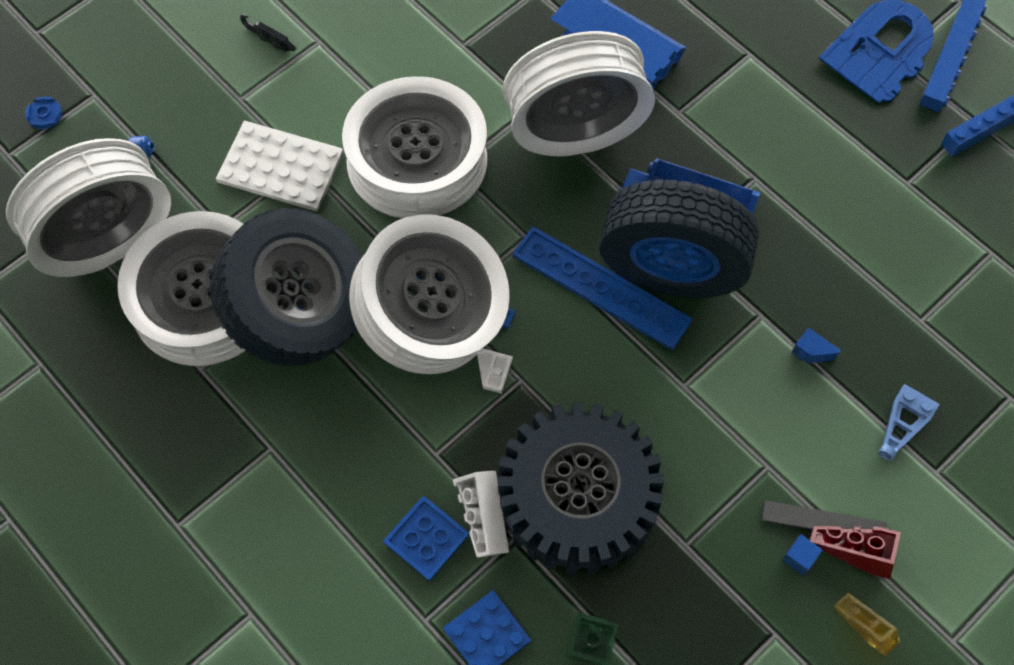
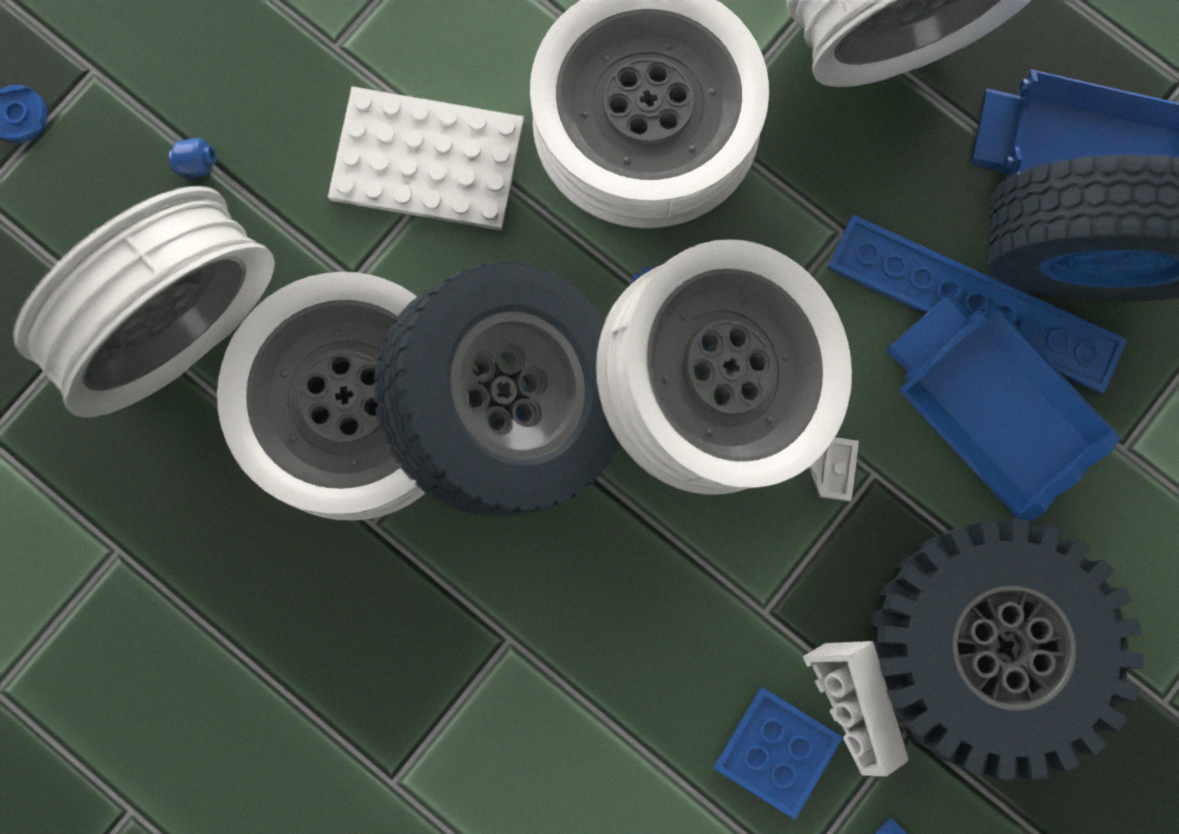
camera: 10 degrees left, 15 degrees up
none -> blue panel [886,293,1121,522]

